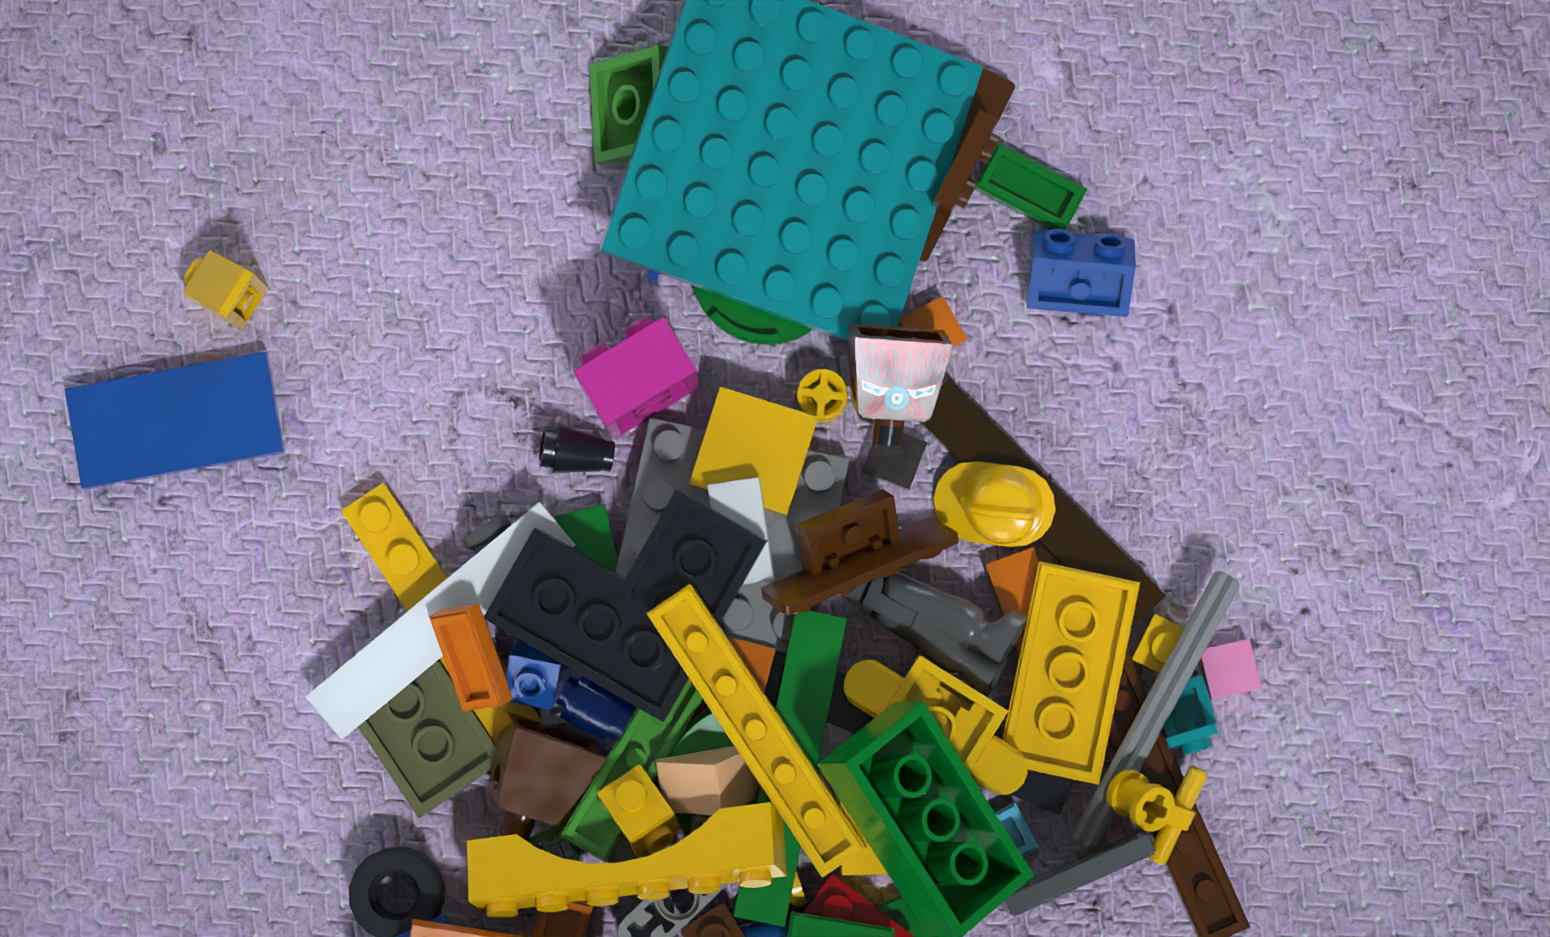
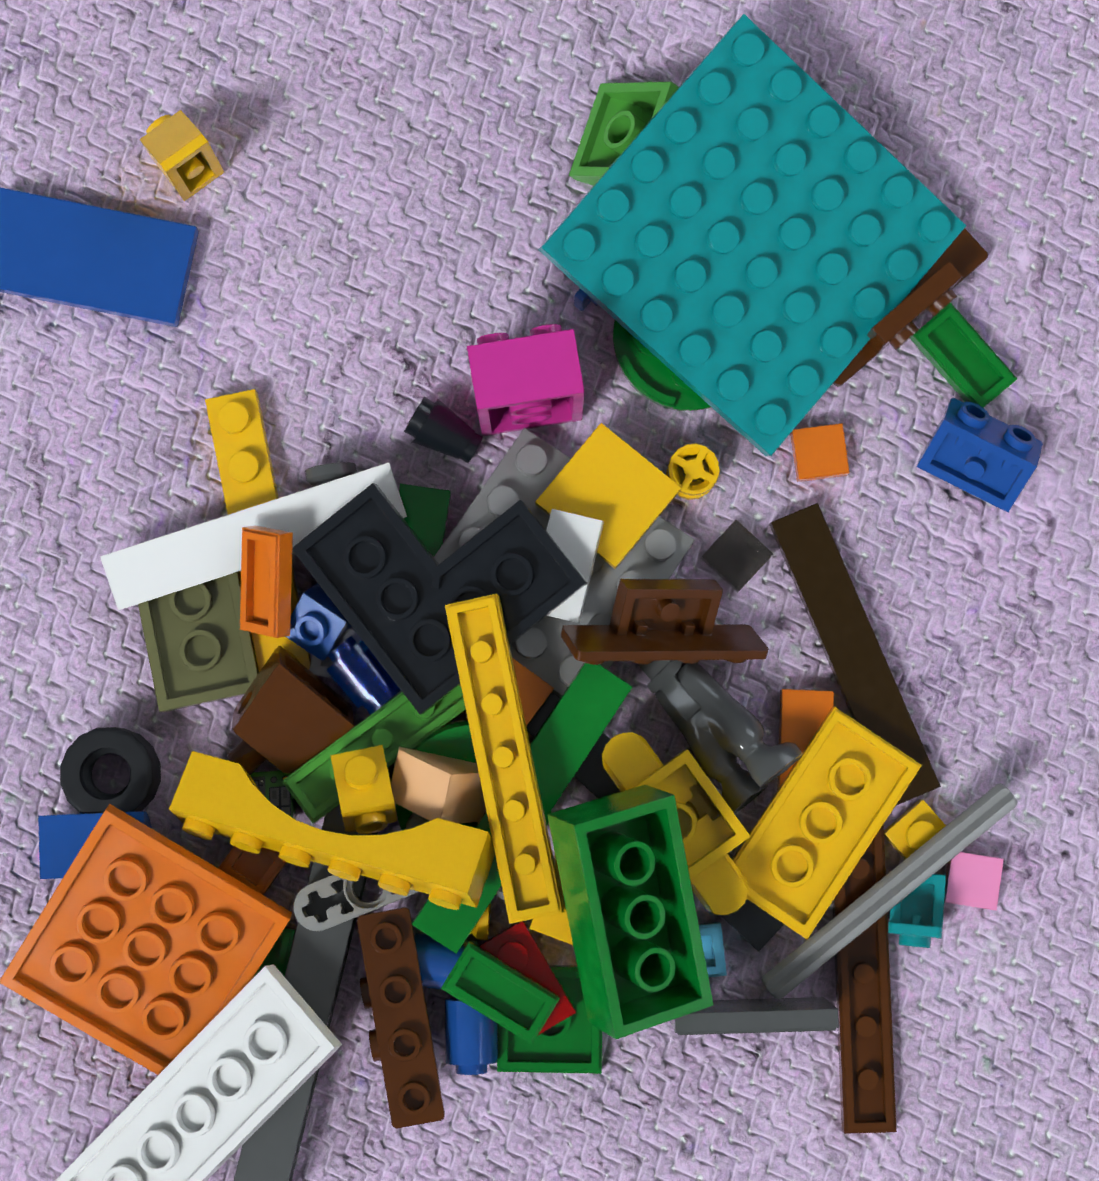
camera: 25 degrees right, 0 degrees up
torso [847,323,953,446] -> none
yellow piece [934,461,1055,547] -> none
yellow piece [1106,765,1208,865] -> none

